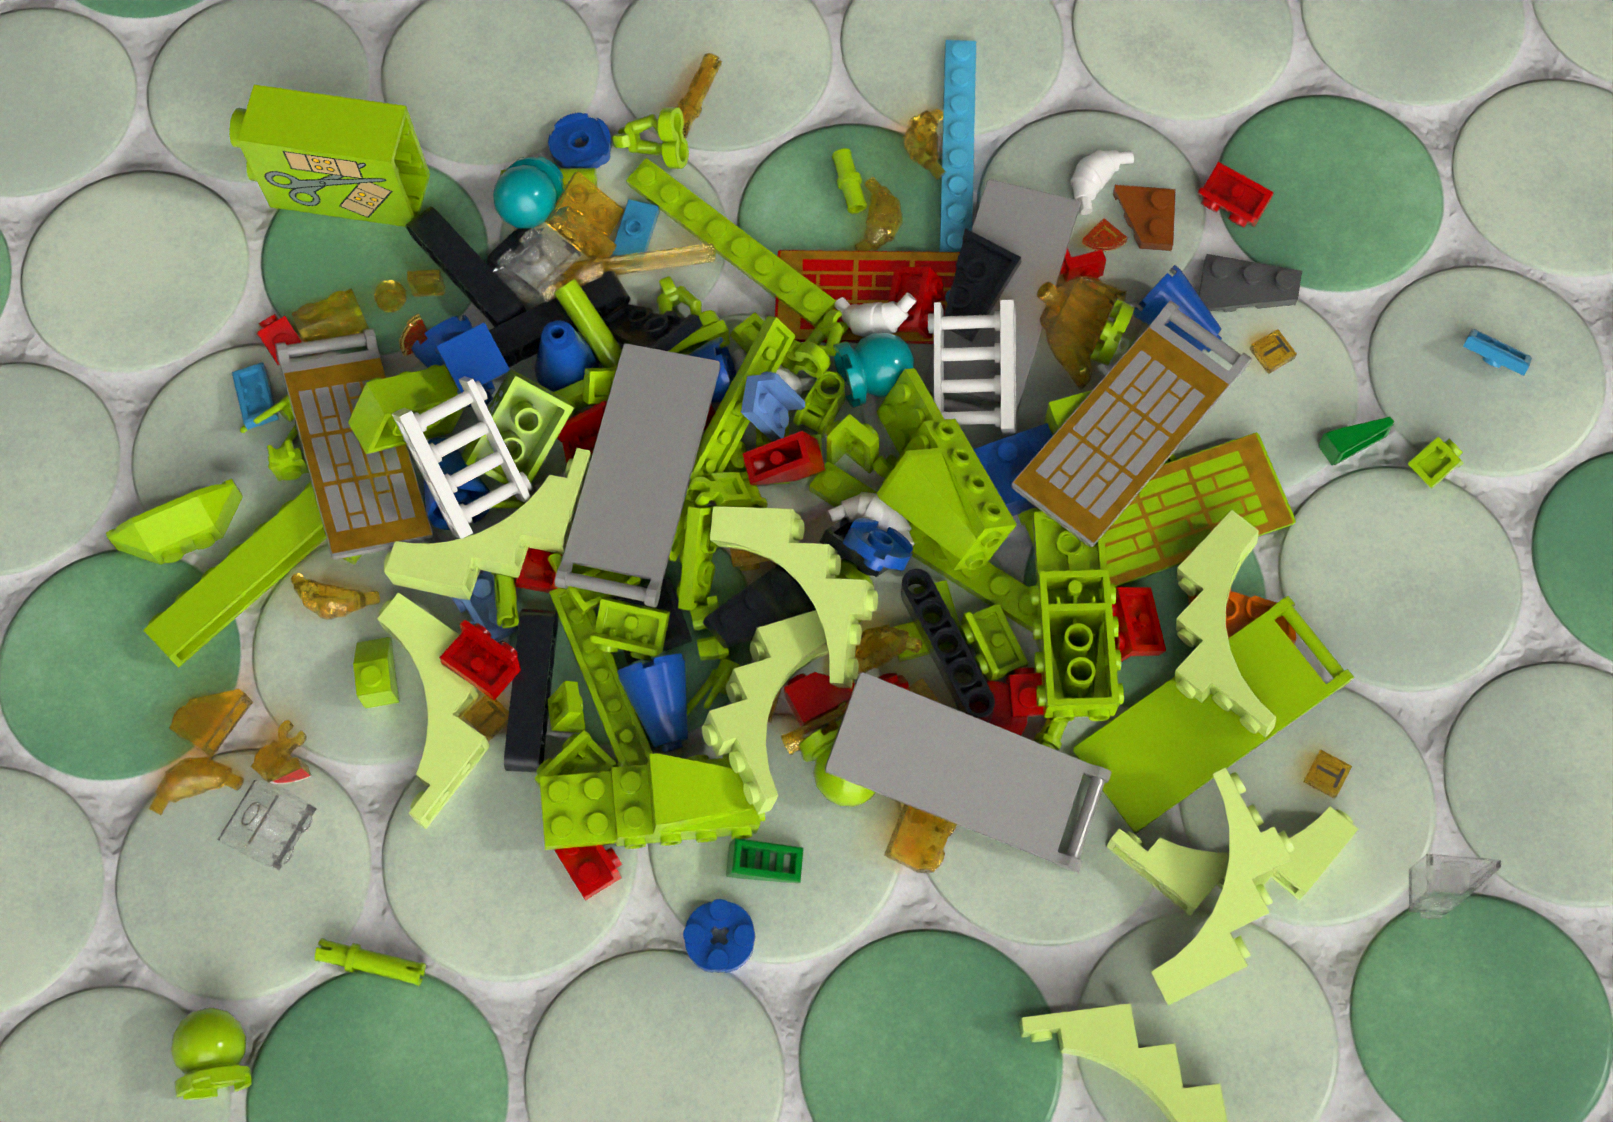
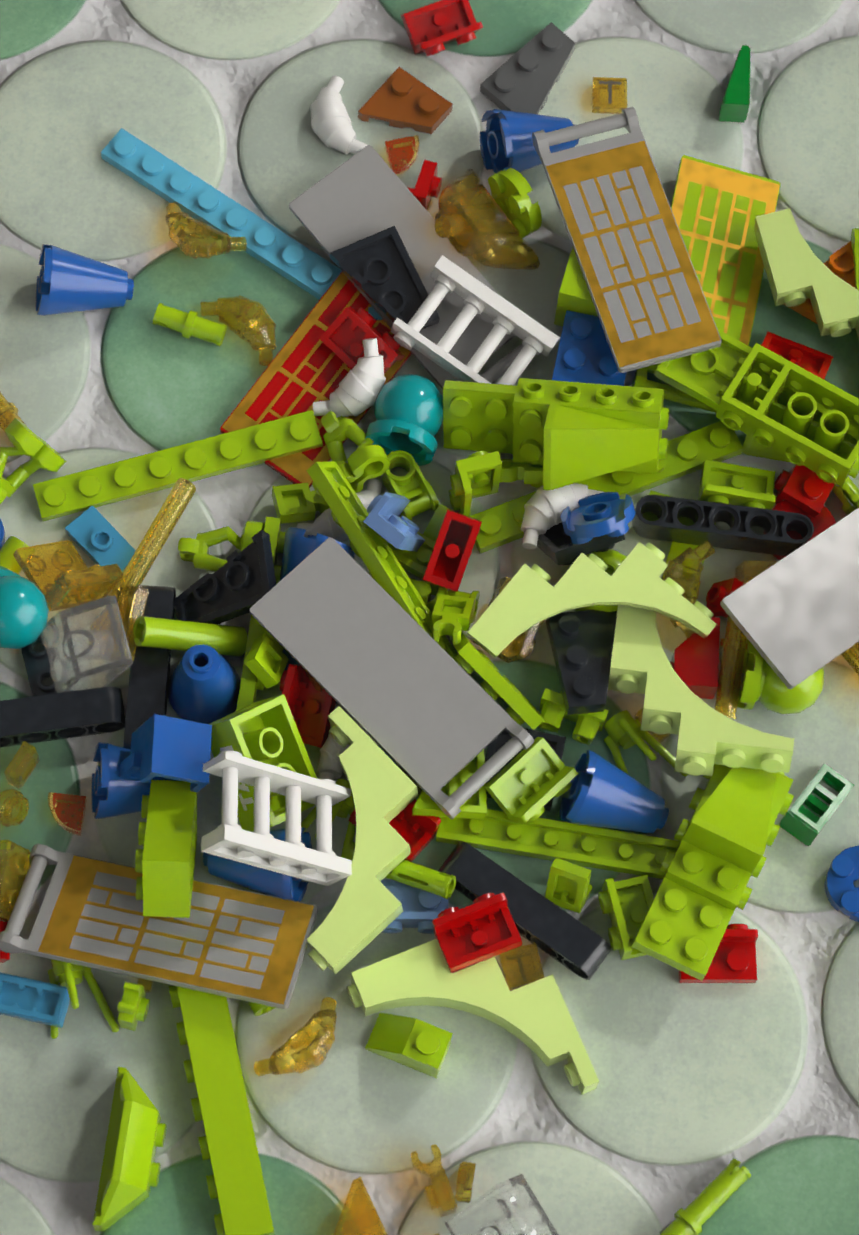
camera: 65 degrees left, 0 degrees up
lime bracket [1408,437,1464,489] -> none
none -> blue cone [36,244,134,316]

